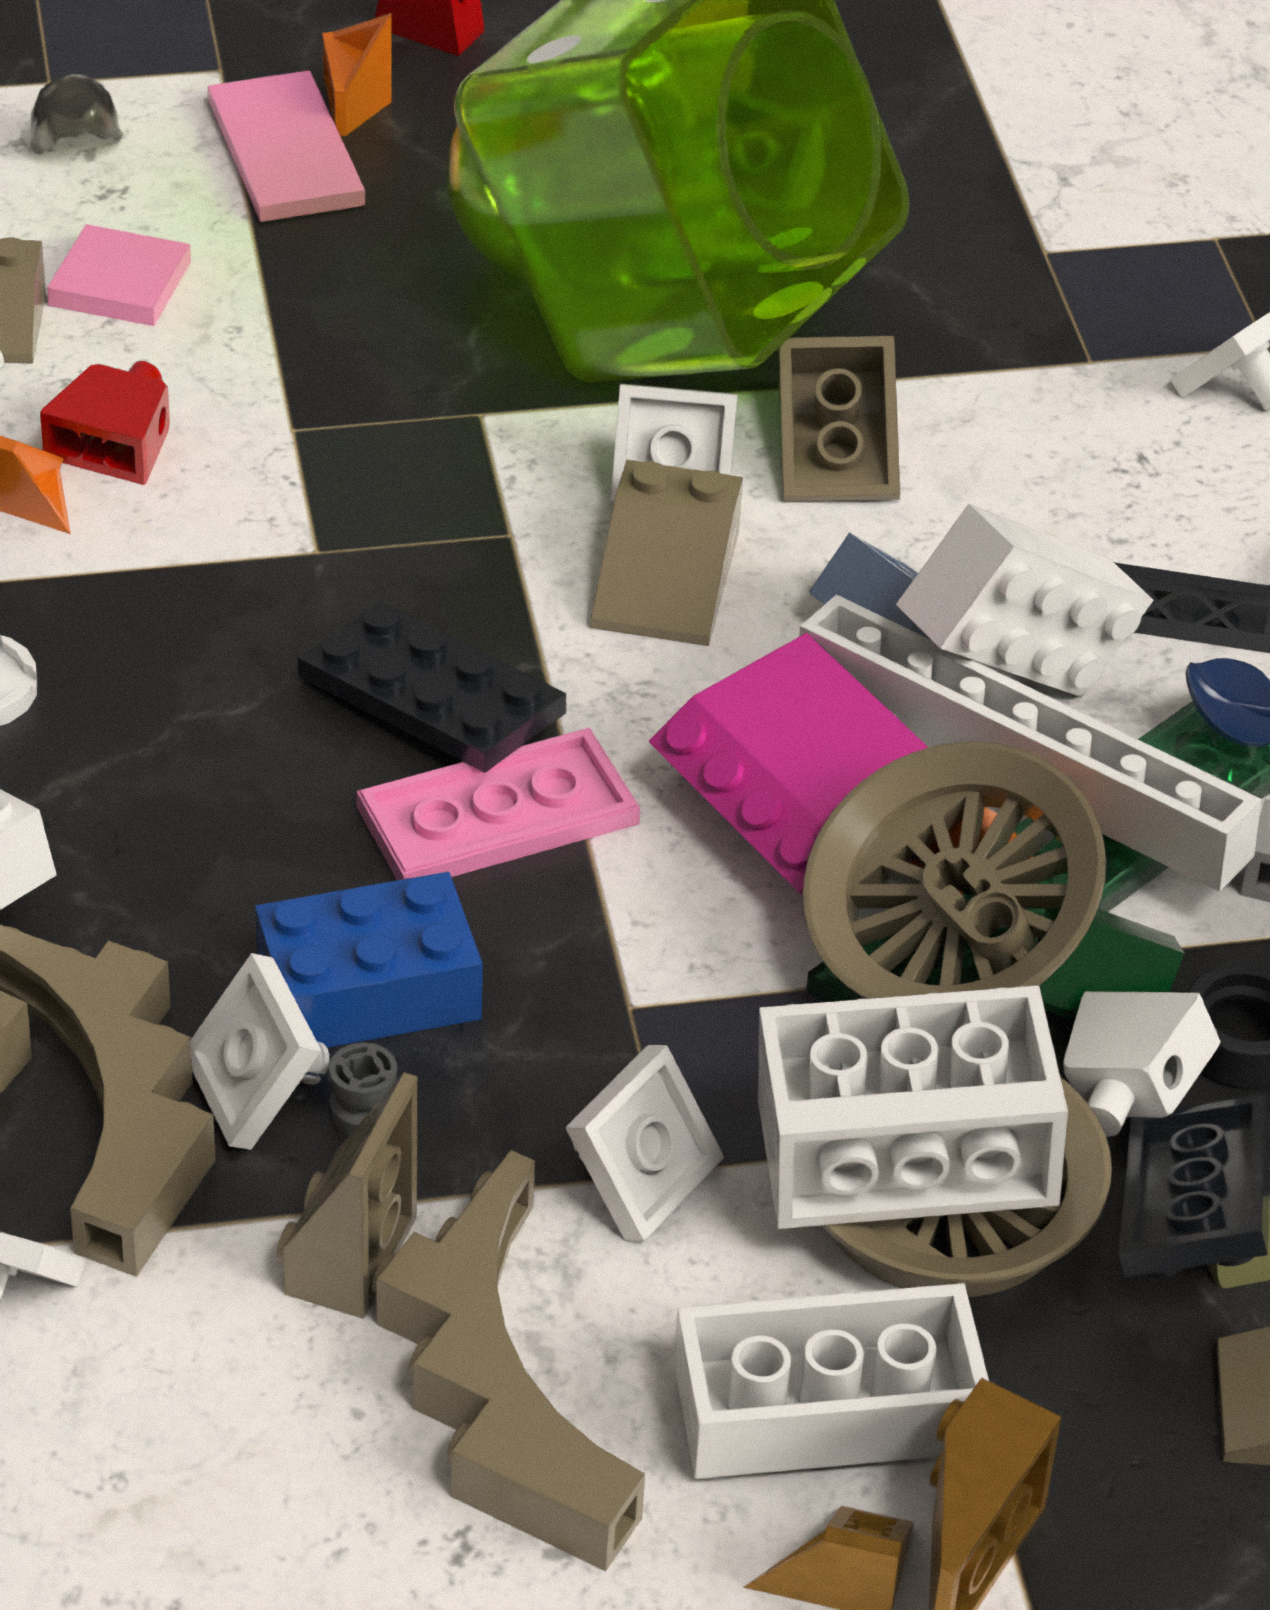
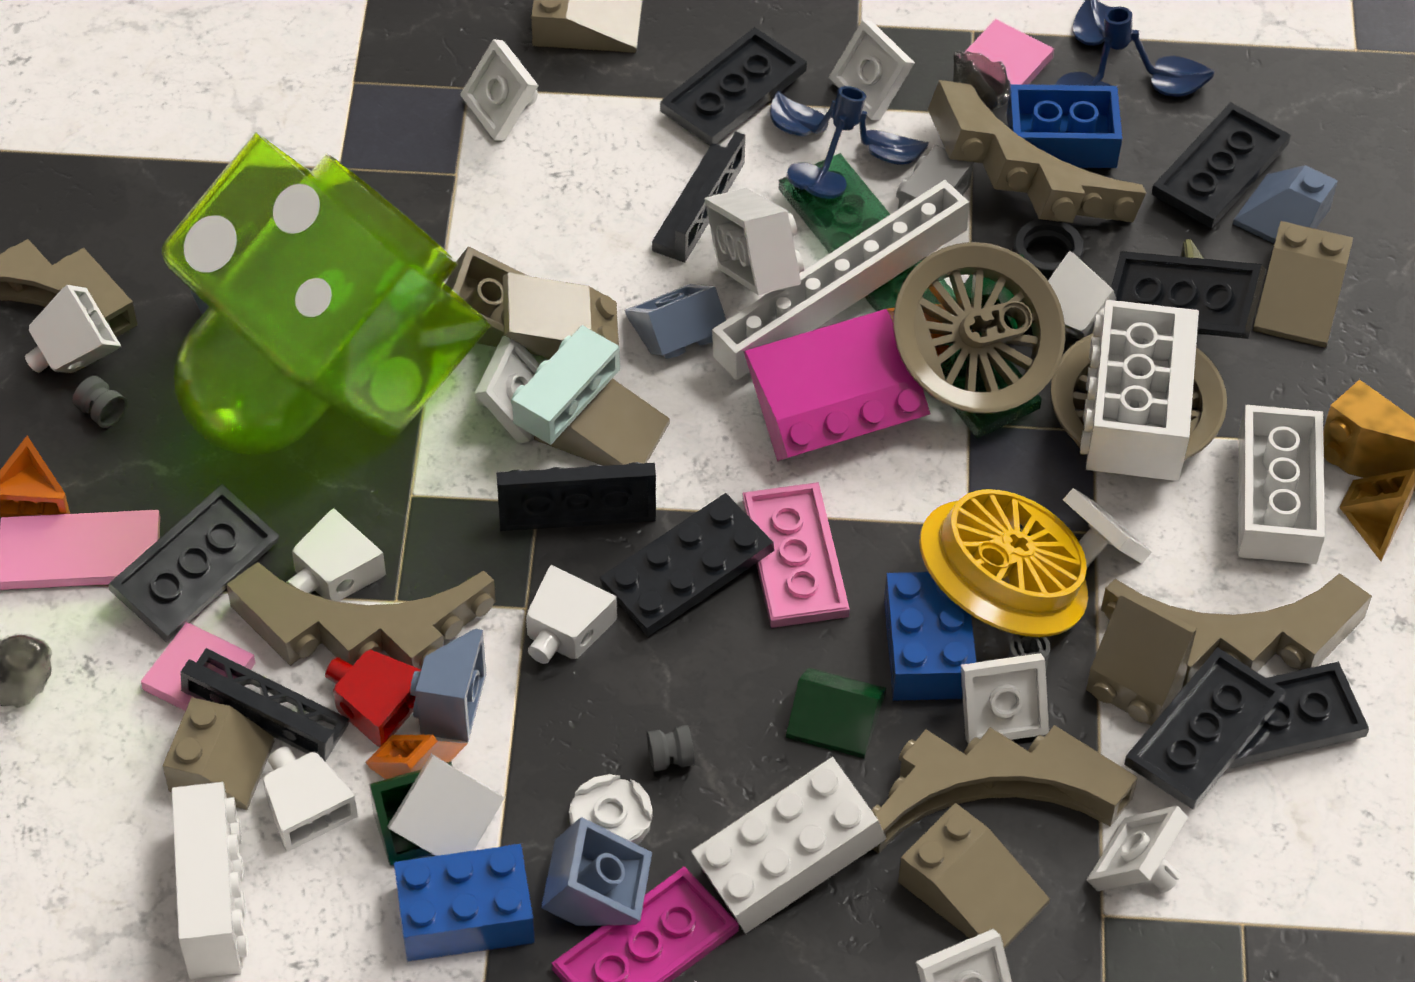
camera: 75 degrees left, 10 degrees up
none -> black plate [108,484,279,642]
none -> black fence [181,648,349,761]
none -> dark tan arch [226,562,496,669]
none -> white torso [286,508,386,602]
none -> sand blue slope [410,629,486,742]
none -> black plate [496,462,656,531]
none -> slope [503,273,619,360]
none -> light aqua brick [511,325,620,445]
none -> white torso [526,565,617,664]
none -> dark grey wheel [647,725,695,772]
none -> dark green slope [786,668,886,759]
none -> yellow piece [919,489,1088,637]
none -> black plate [1124,647,1286,810]
none -> black plate [1227,661,1369,769]

